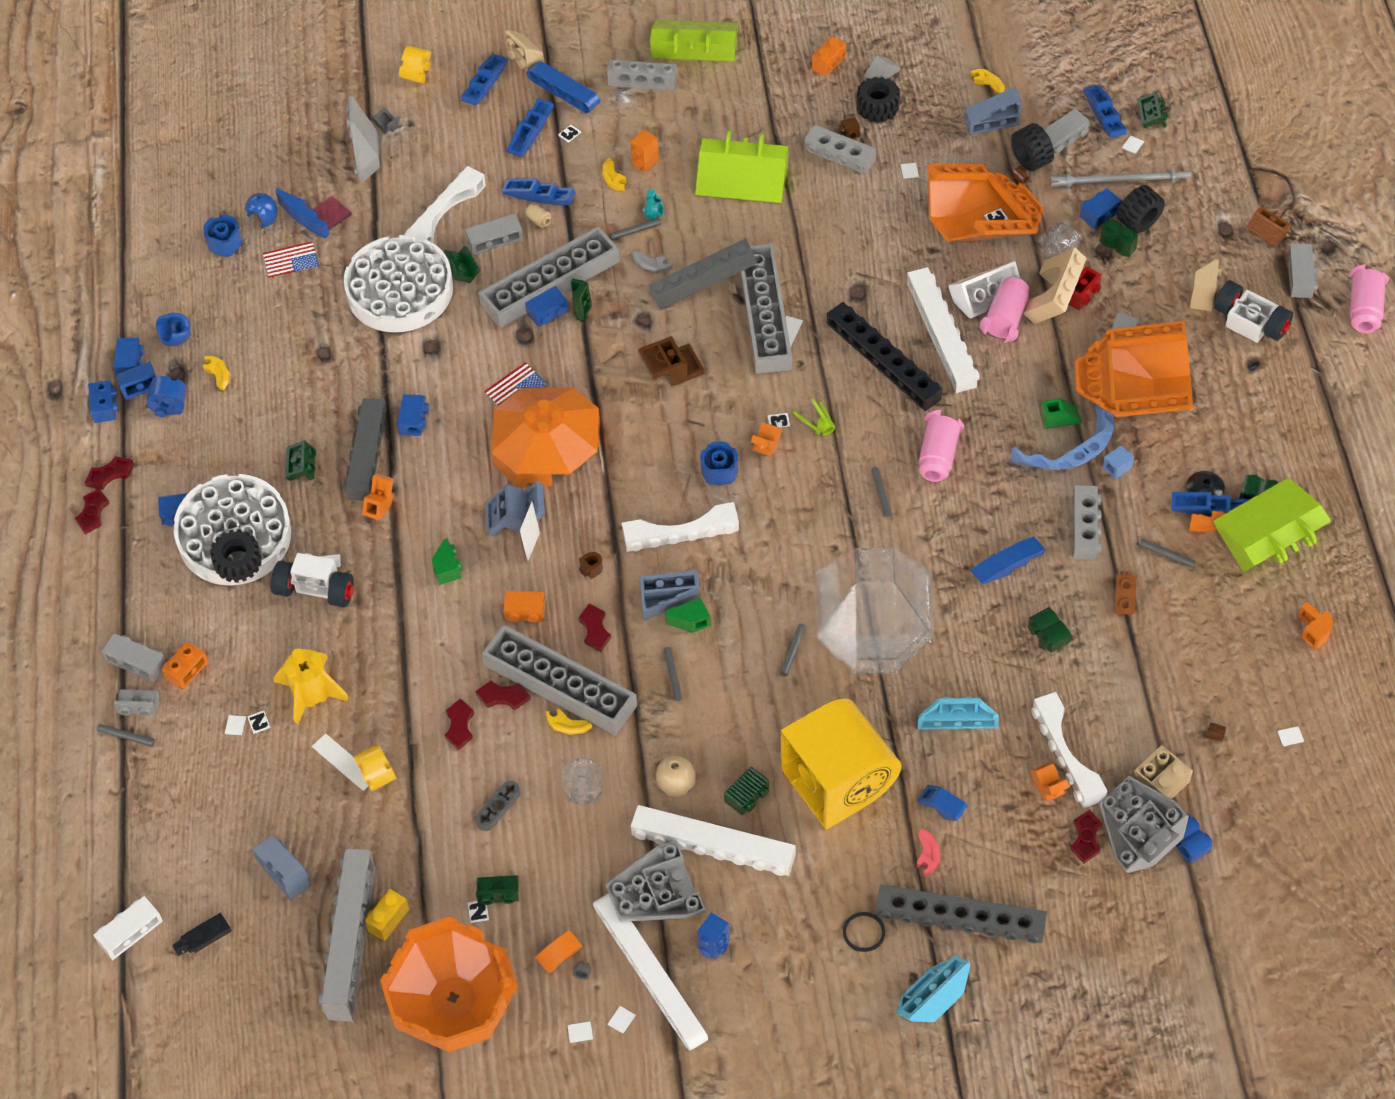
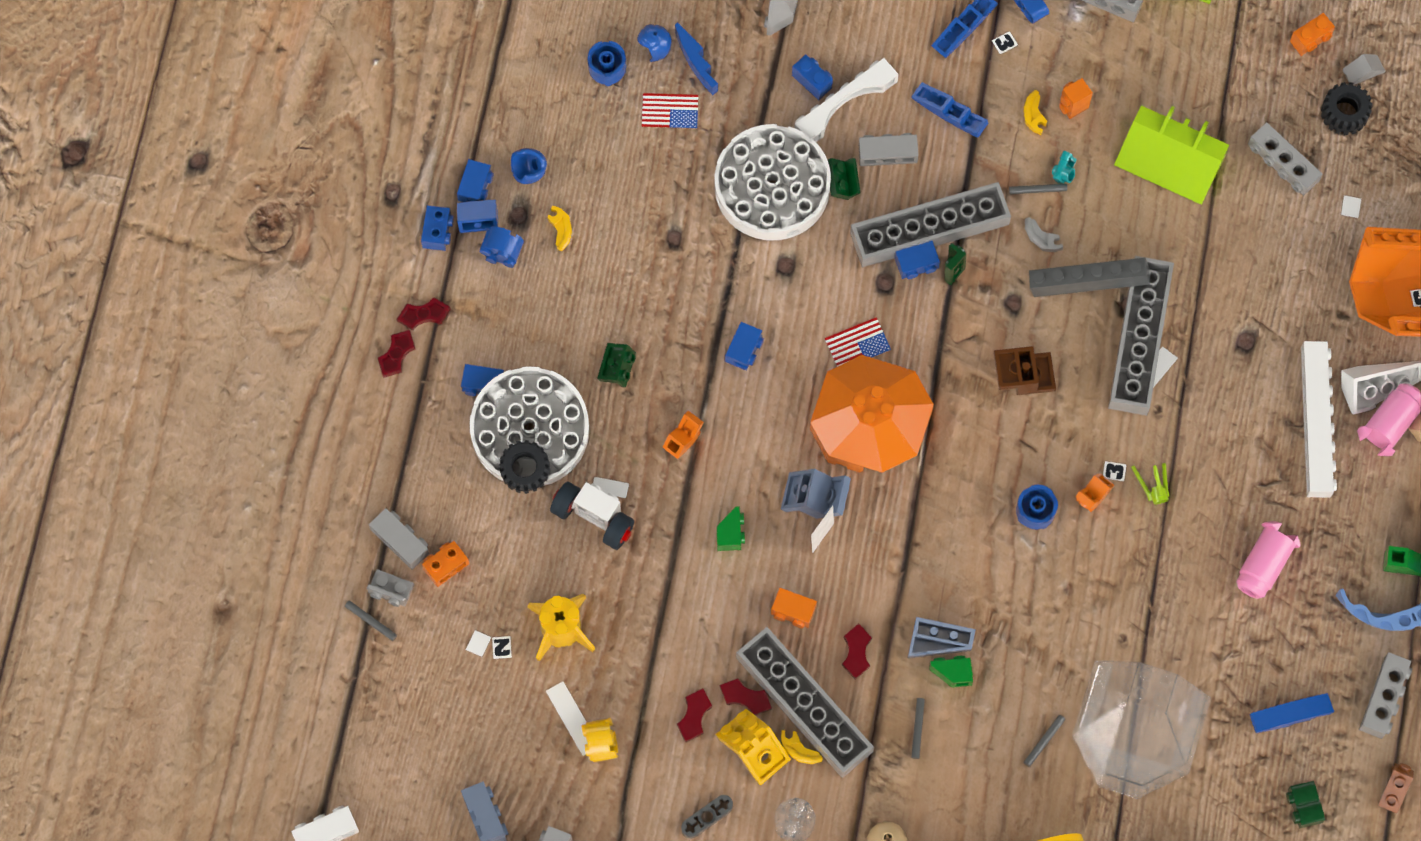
camera: 15 degrees right, 15 degrees up
clear pink piece [313,196,352,230] -> none
dark grey brick [344,398,387,501] -> none
tan brick [525,204,551,228] -> none
reddish brown plate [579,552,603,579] -> none
white arch [622,502,739,552] -> none
black brick [827,302,942,411] -> none
reddish brown plate [839,117,860,139] -> none
dark grey bar [871,467,892,517] -> none
none -> yellow bracket [715,709,791,785]
none -> blue brick [792,54,833,100]

